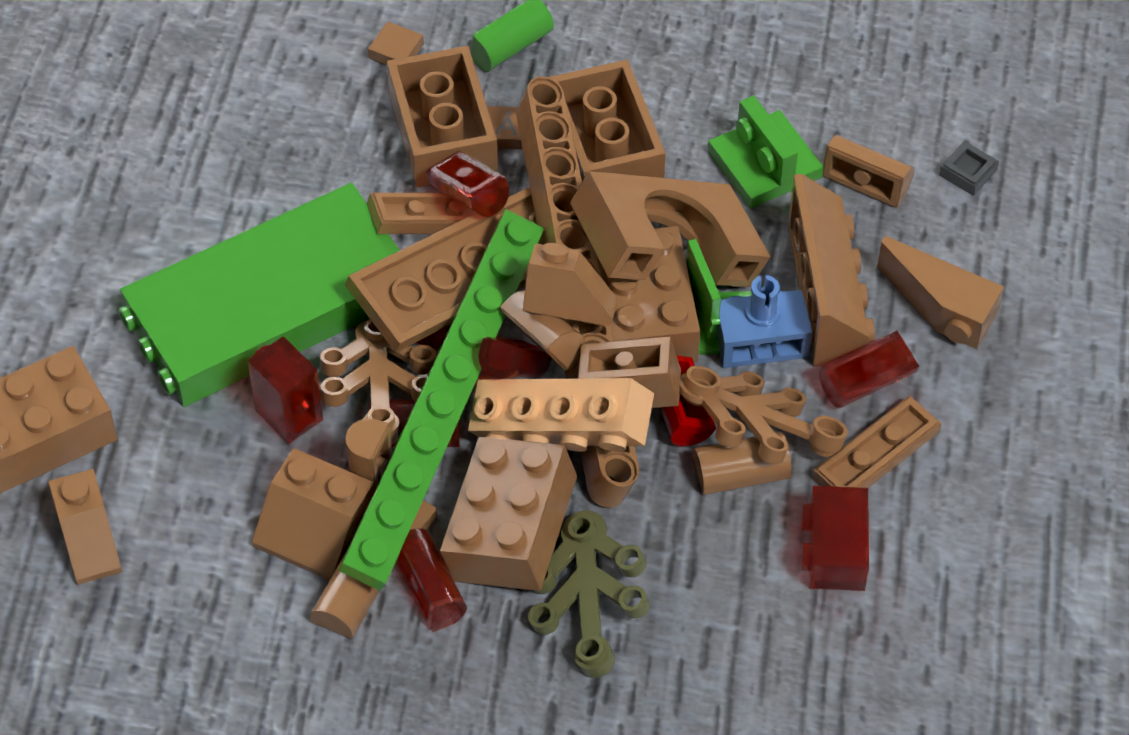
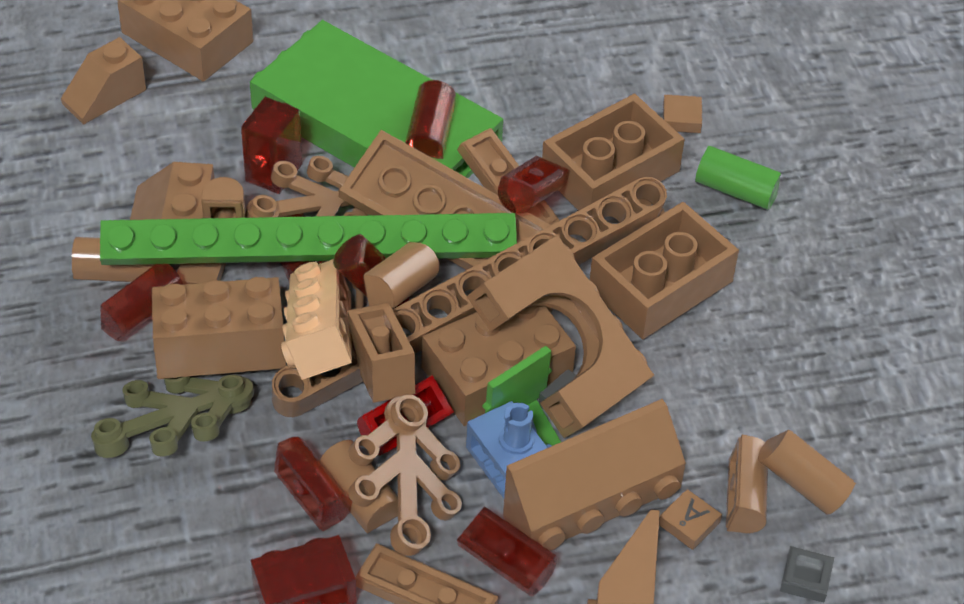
camera: 65 degrees right, 5 degrees down
medium nougat slope [522,243,618,327] -> none
bright green bracket [708,95,824,209] -> none
none -> clear red brick [274,437,353,532]
none -> clear red brick [405,80,456,159]
none -> medium nougat tile [659,489,722,550]
none -> medium nougat brick [758,430,856,515]

